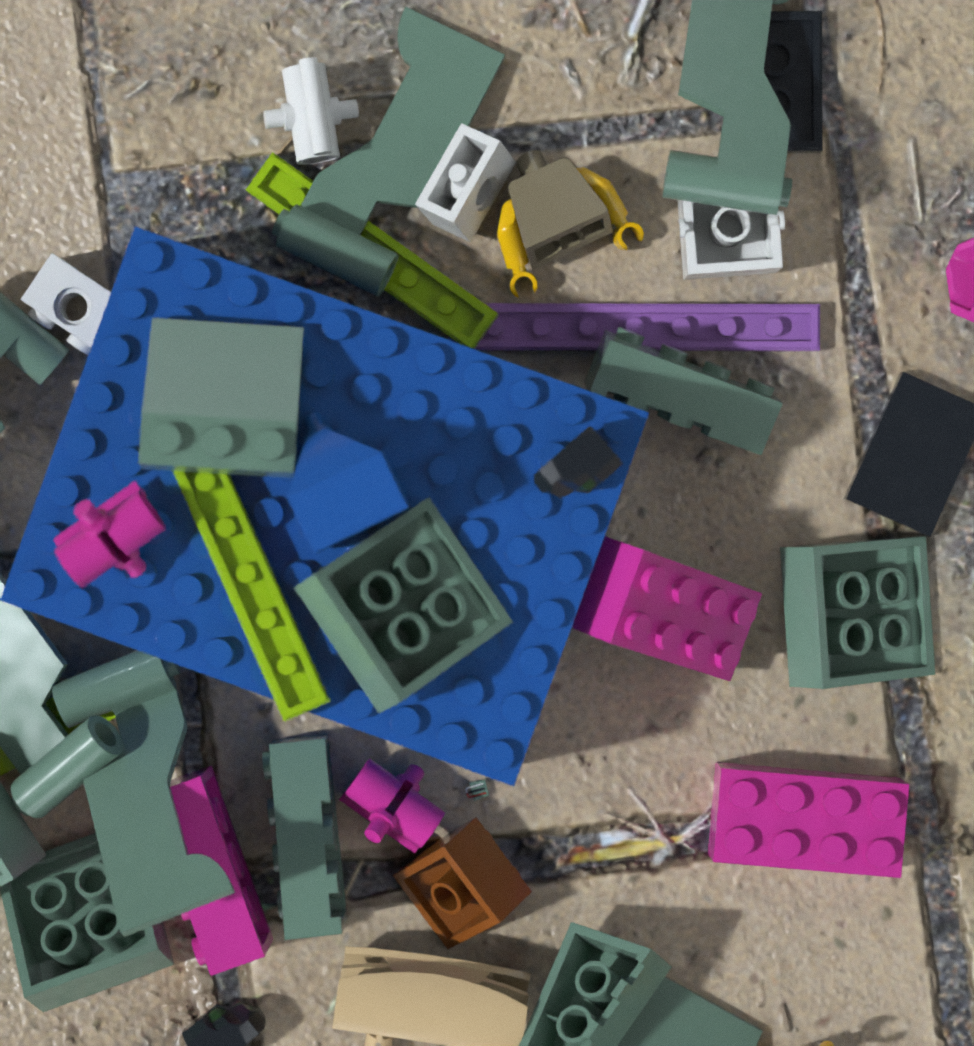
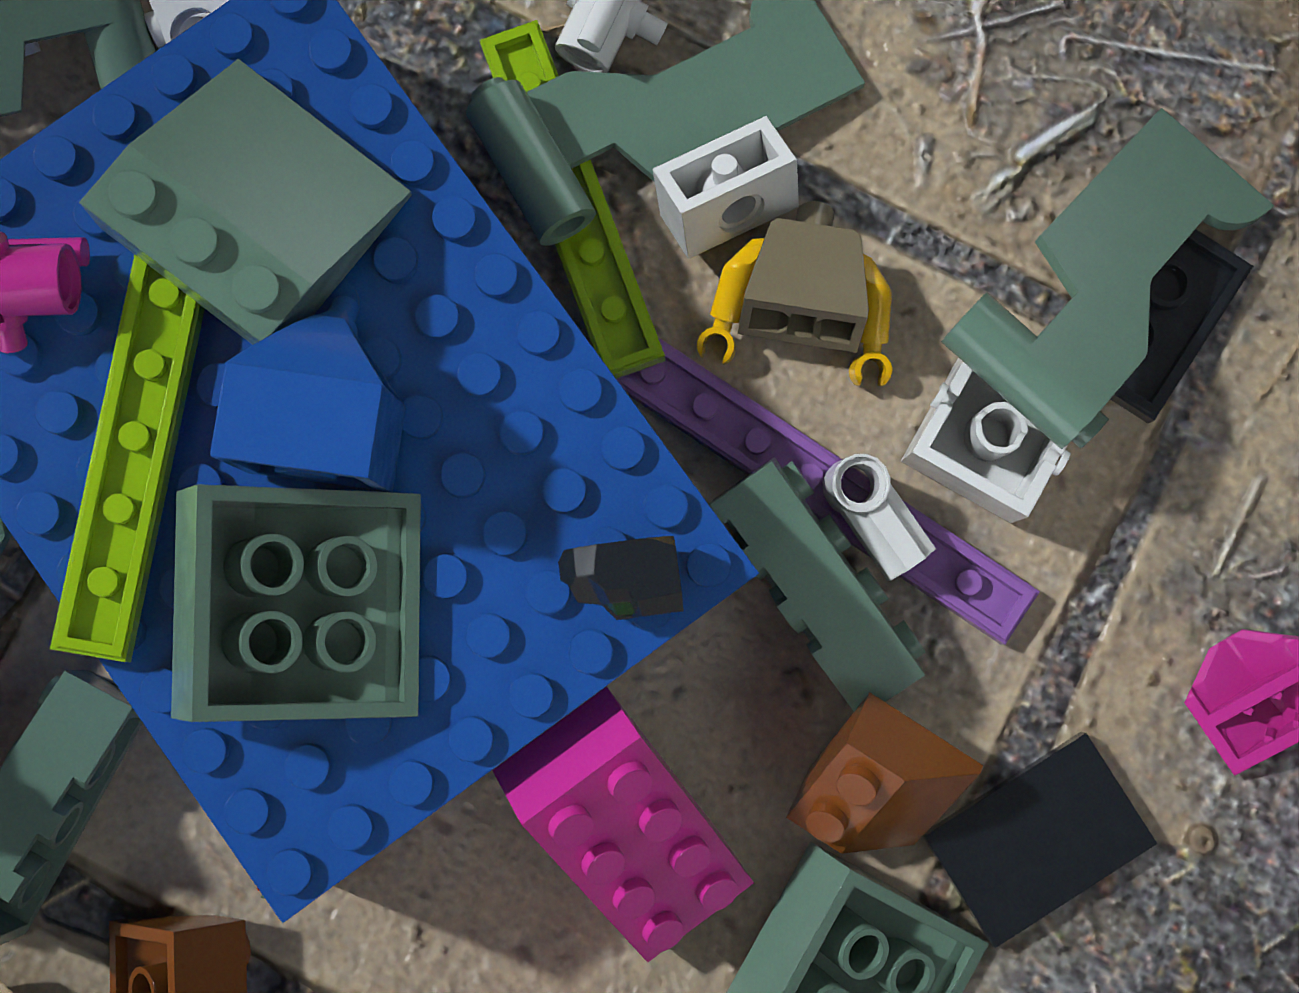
camera: 30 degrees right, 5 degrees down
dark pink pin [339,758,446,853] -> none
none -> dark orange slope [786,693,983,854]
none -> white piece [823,454,936,581]

